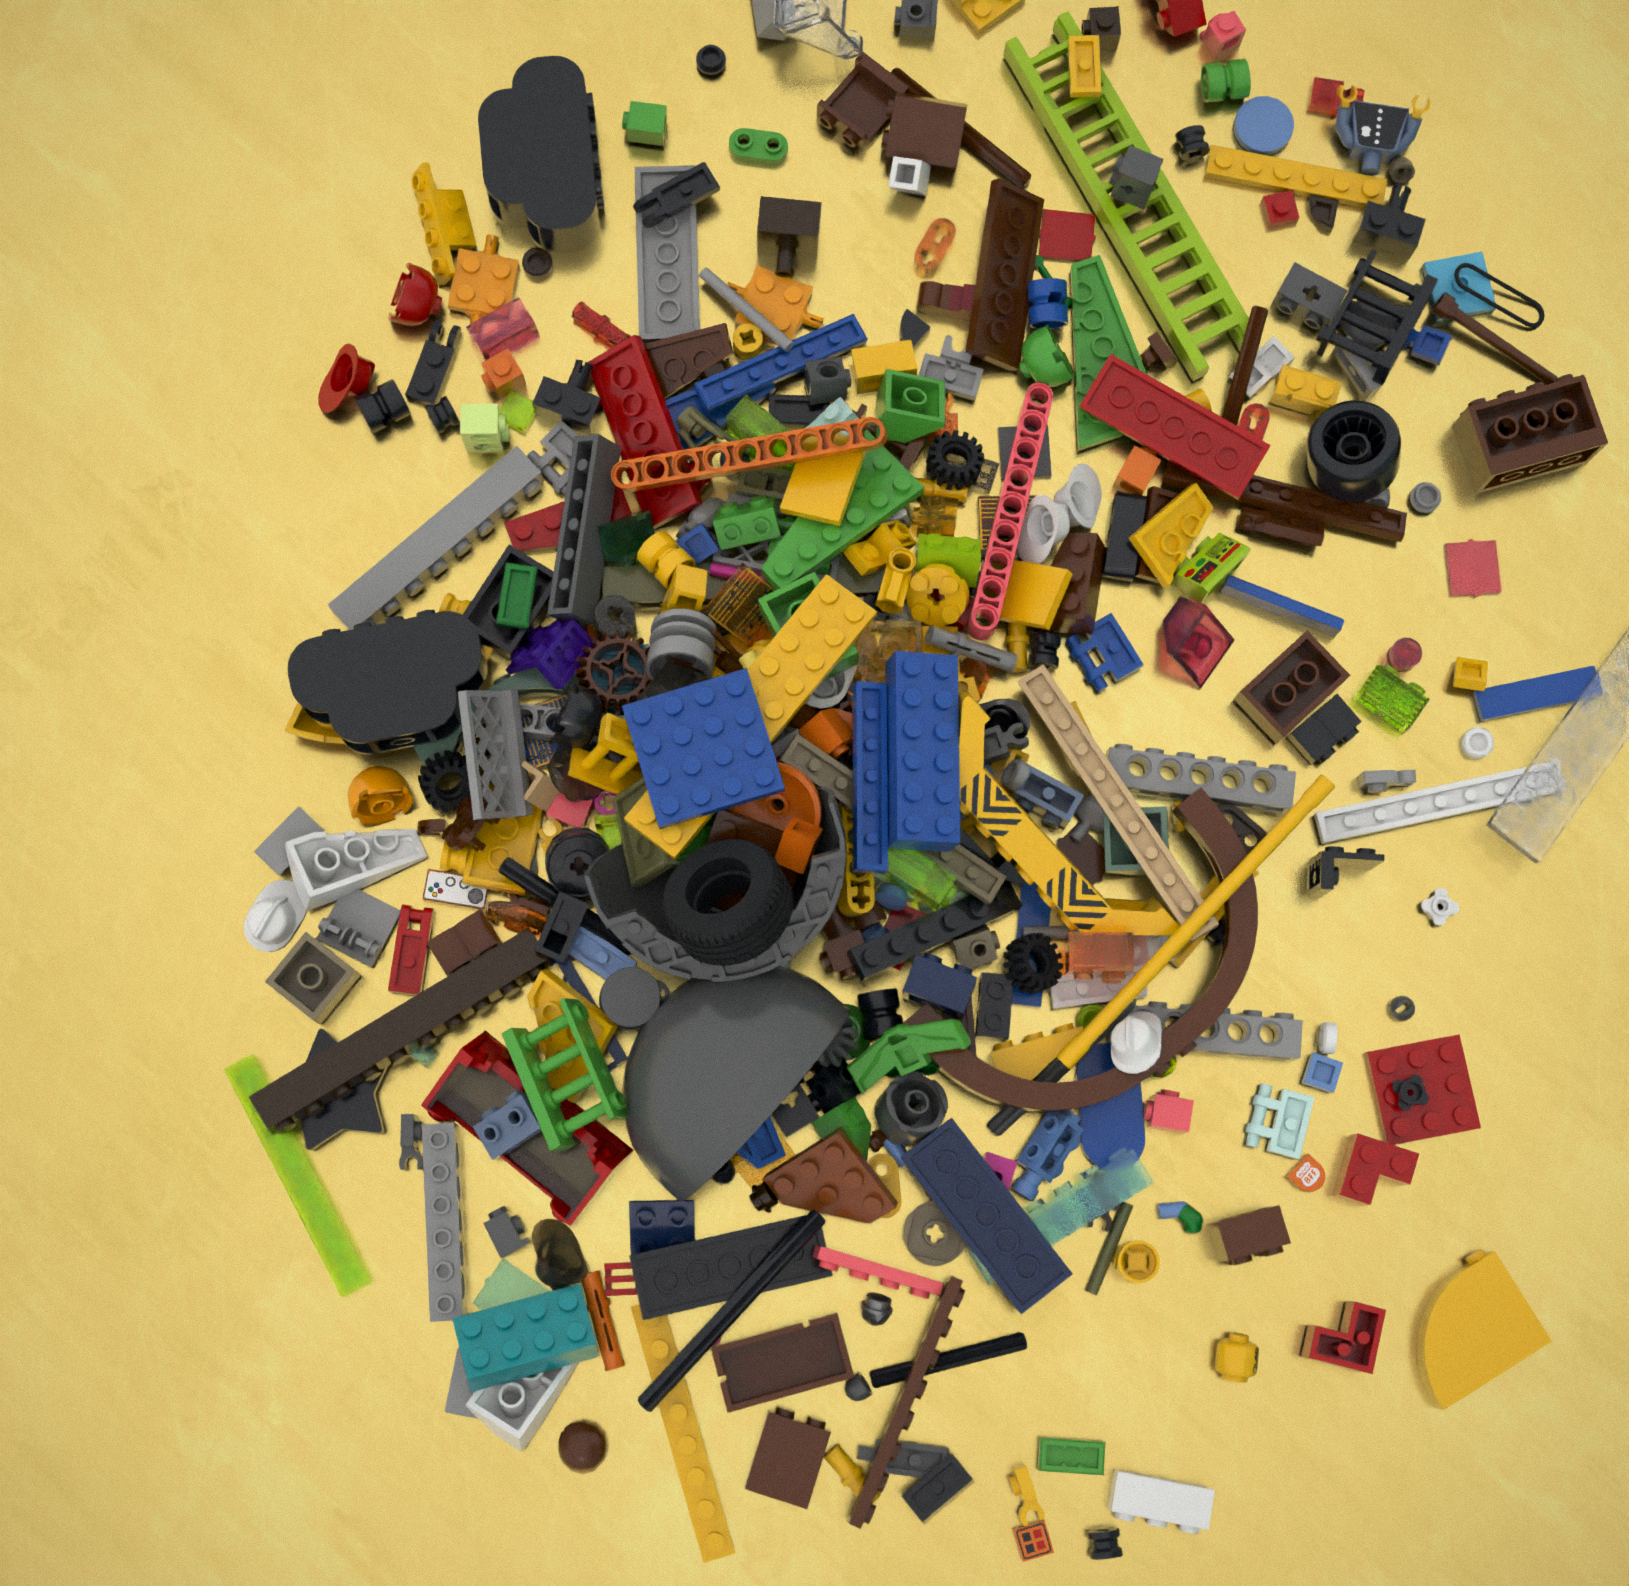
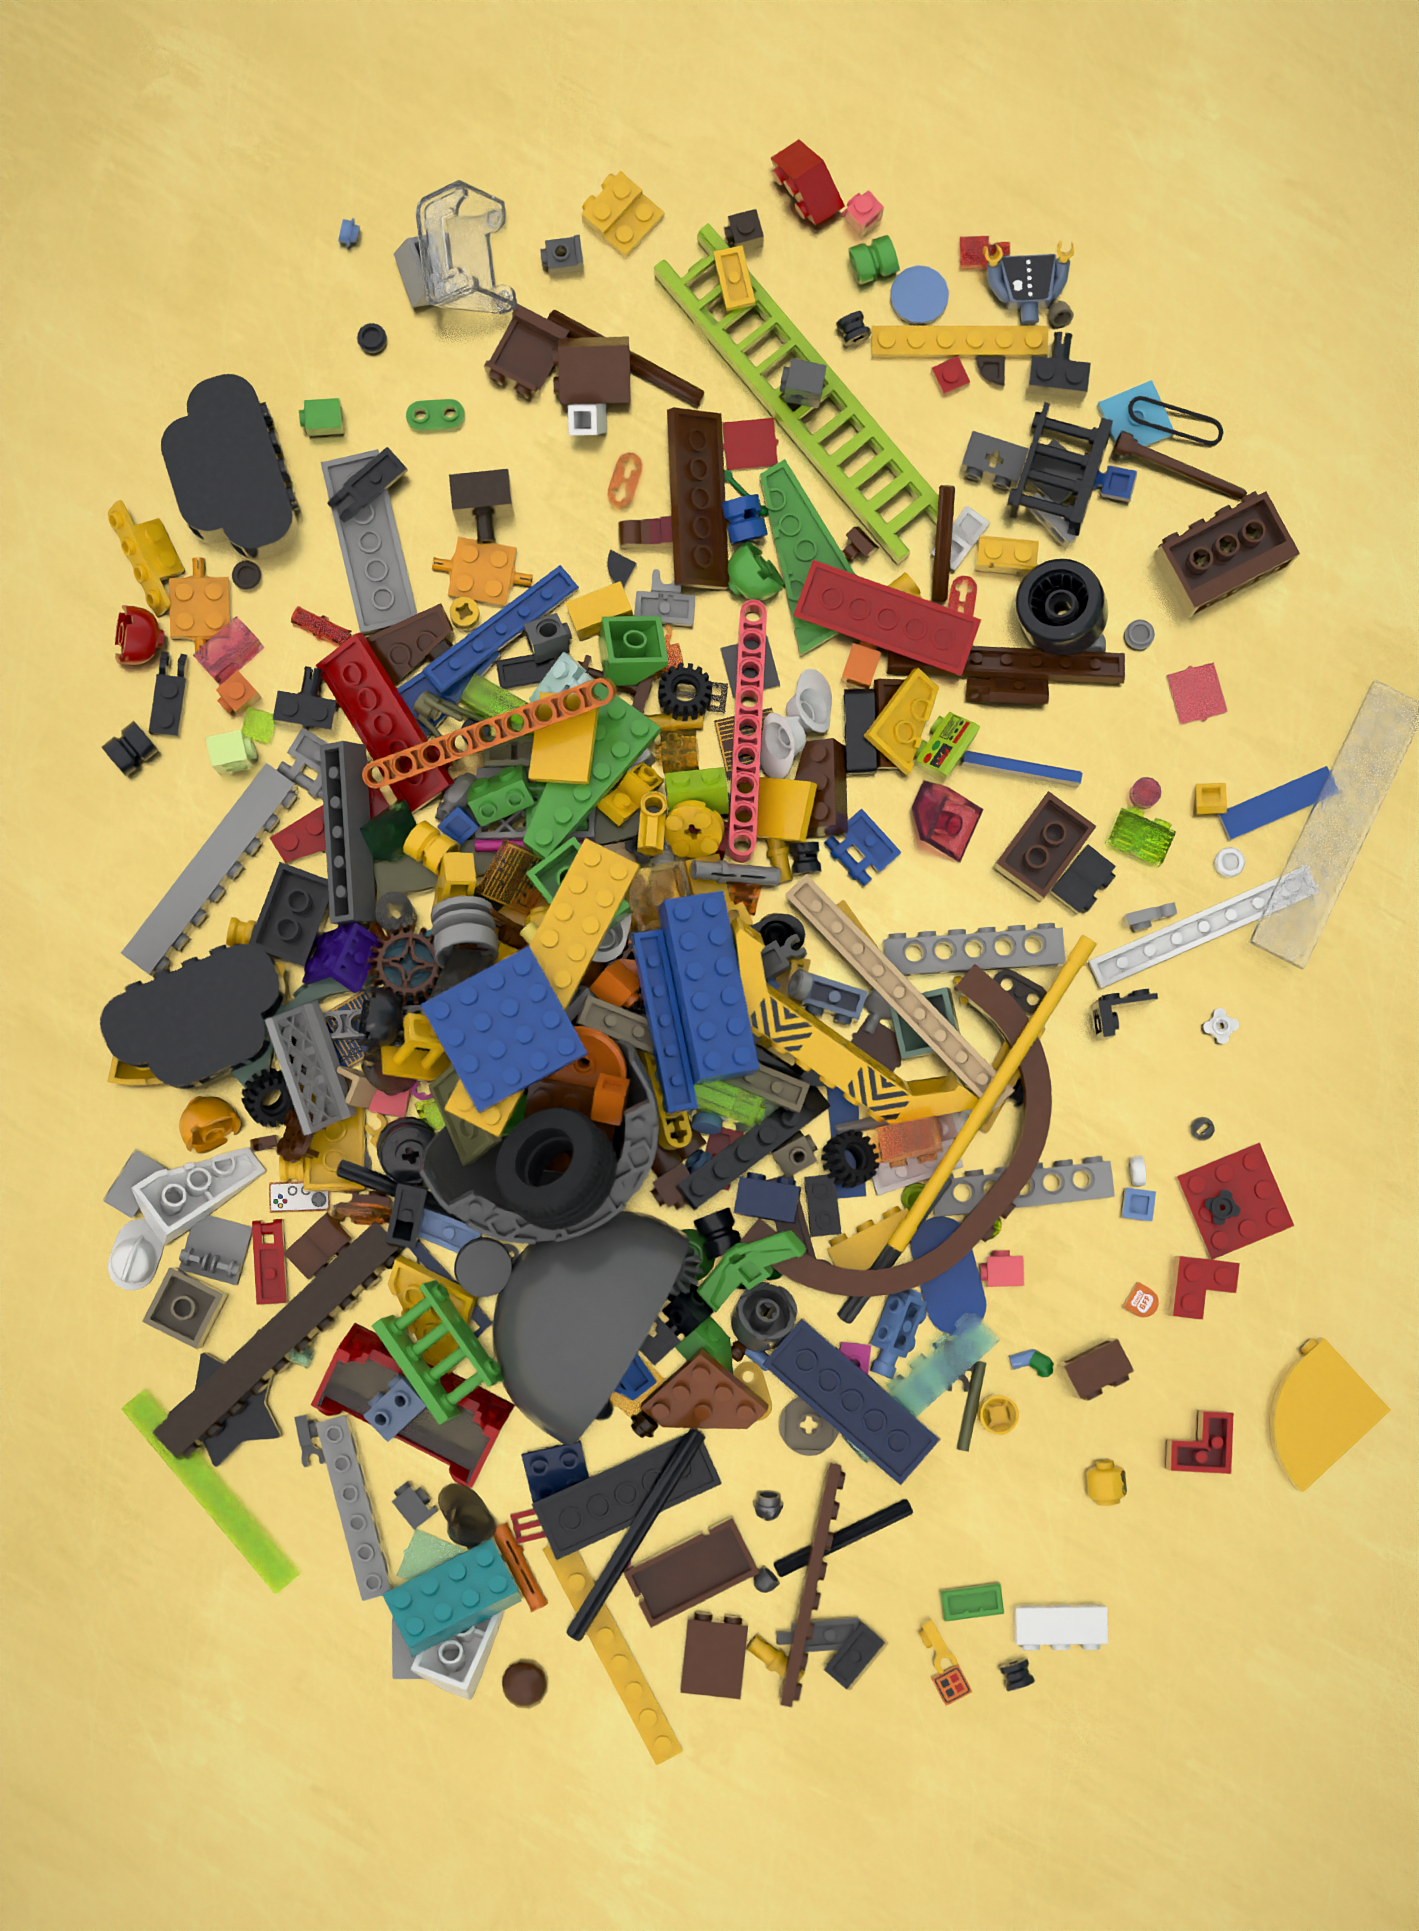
camera: 10 degrees left, 5 degrees up
red piece [318,343,375,413] -> none
black wheel [424,396,460,434] -> none
green tile [496,563,538,630] -> none
light grey bar [699,267,794,352] -> none
coral plate [812,1245,943,1299] -> none
white piece [1110,1011,1162,1074] -> none
light aqua plate [1245,1083,1315,1160] -> none

